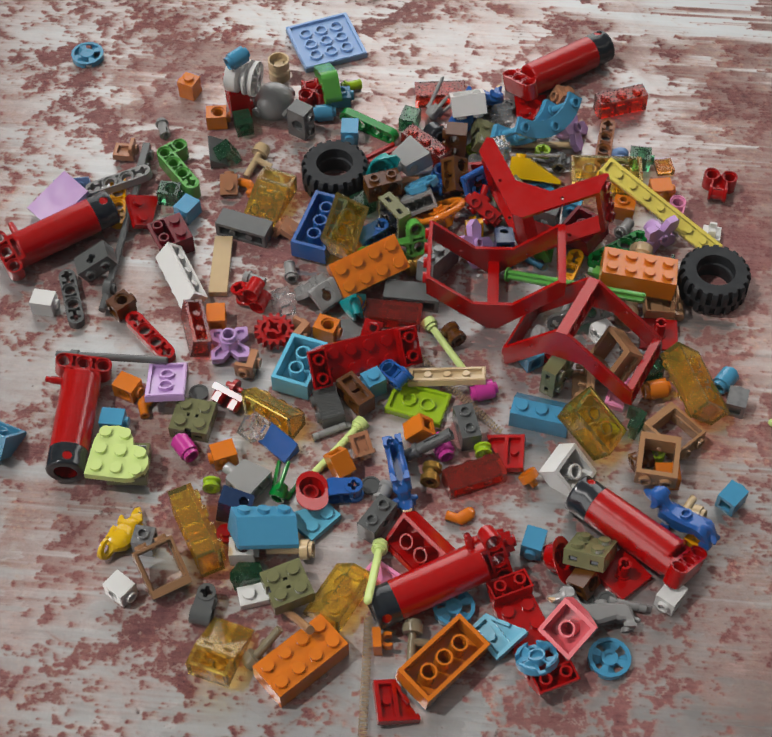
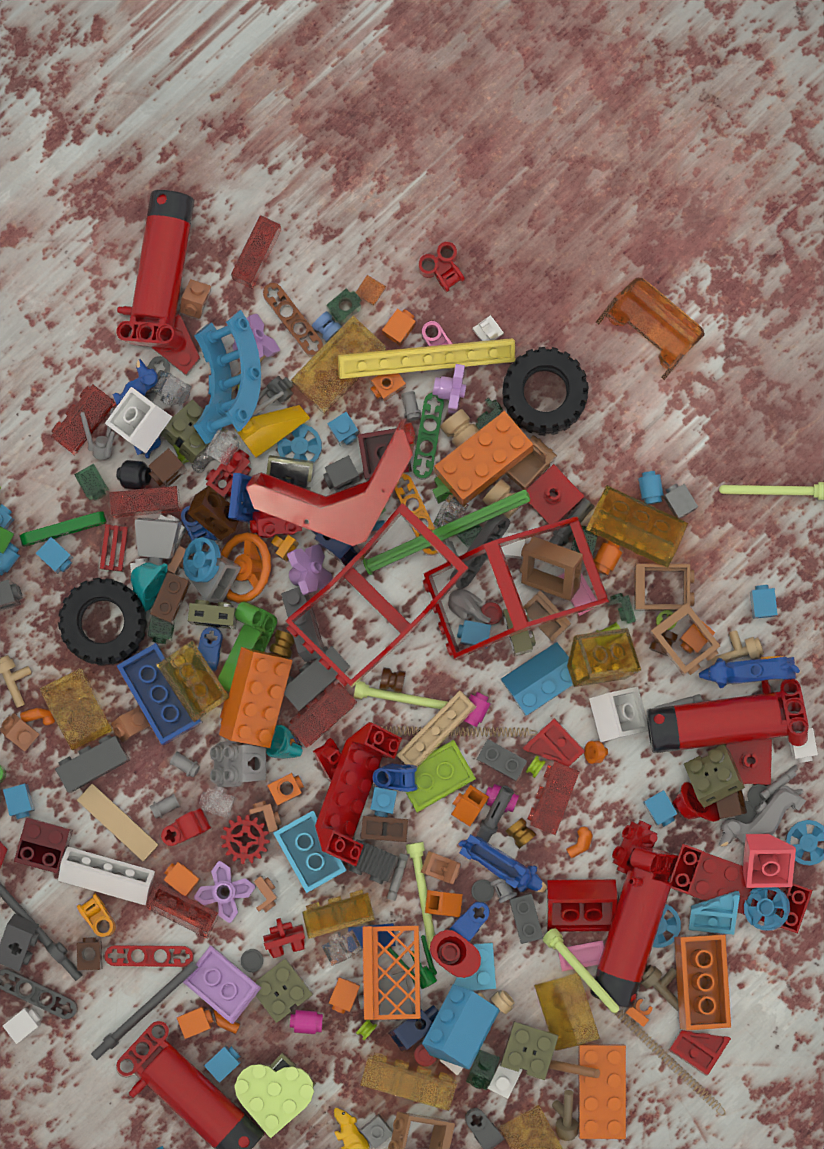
camera: 45 degrees left, 30 degrees up
none -> light orange piece [77,893,116,937]
none -> orange fence [363,926,421,1020]

